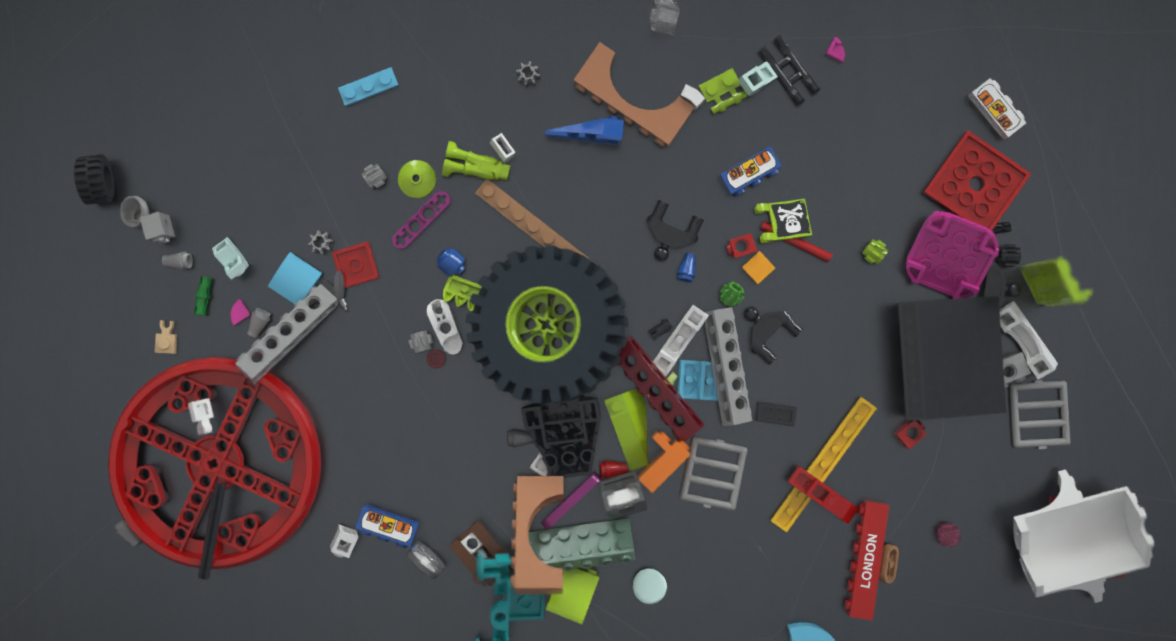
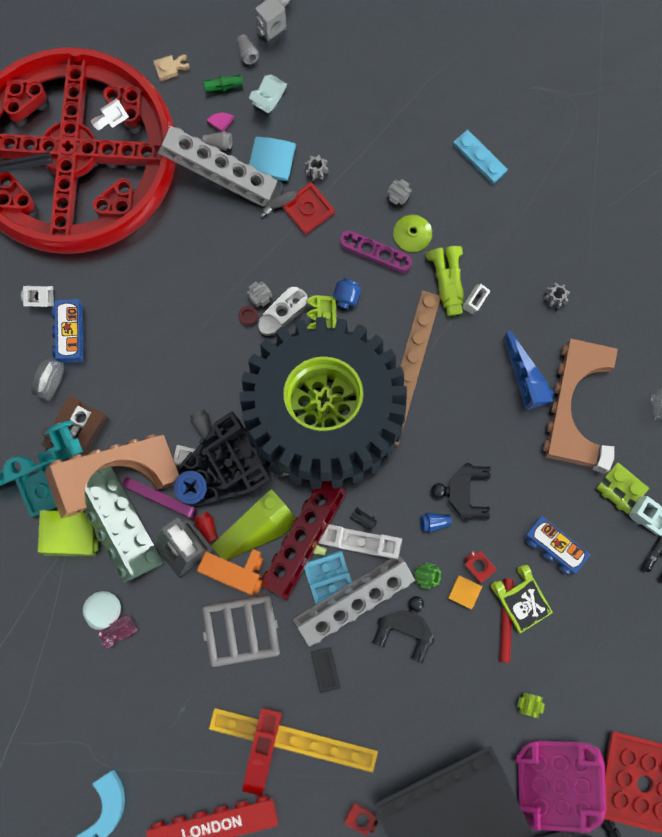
camera: 60 degrees right, 10 degrees down
none -> clear pink plate [98,614,138,648]
none -> blue gear [174,471,207,504]

